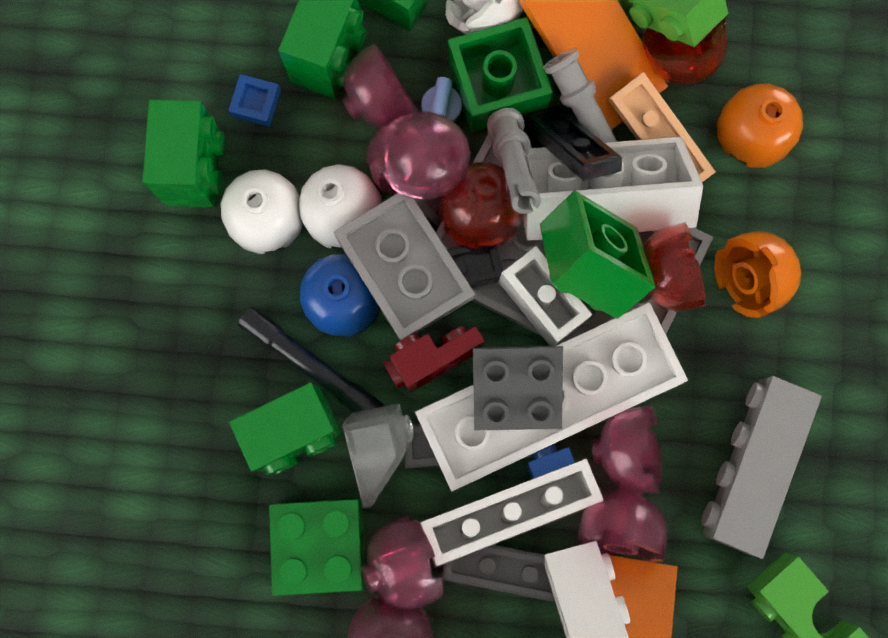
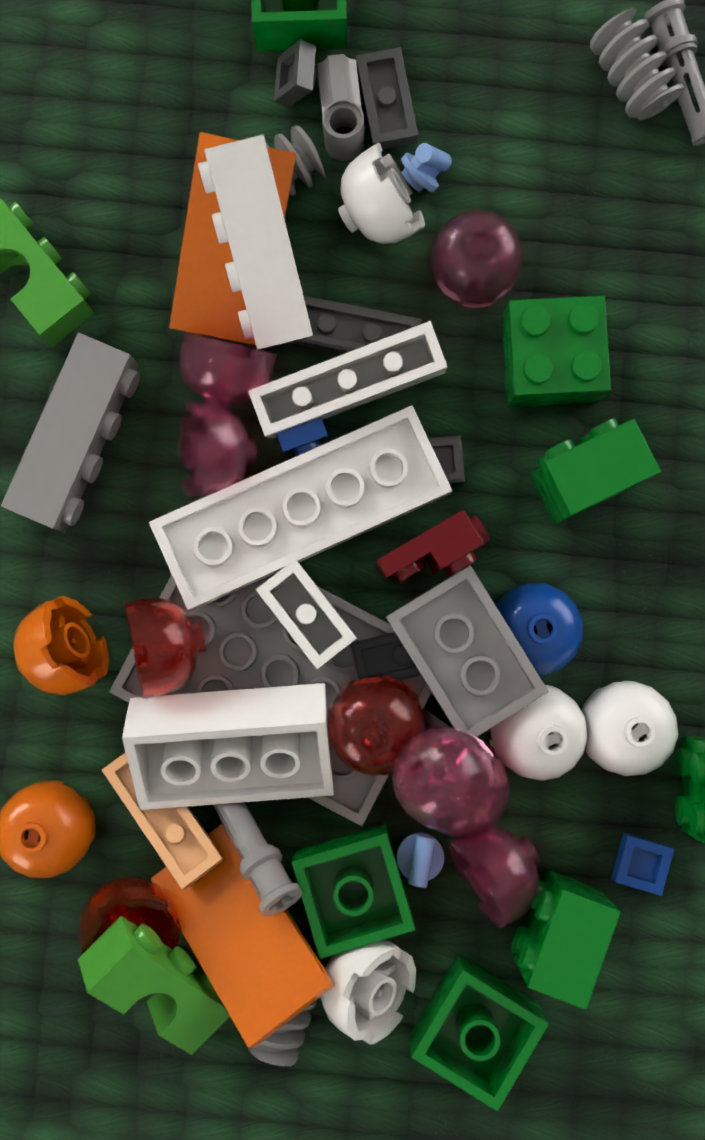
camera: 175 degrees left, 5 degrees up
black piece [238,306,385,425] -> none
clear slope [342,404,413,508] -> none
clear pink cylinder [361,516,443,610] -> none
dark grey hinge [473,346,563,430] -> none
light grey pin [487,108,541,214] -> none
black tile [523,106,622,181] -> none
green brick [540,190,656,319] -> none

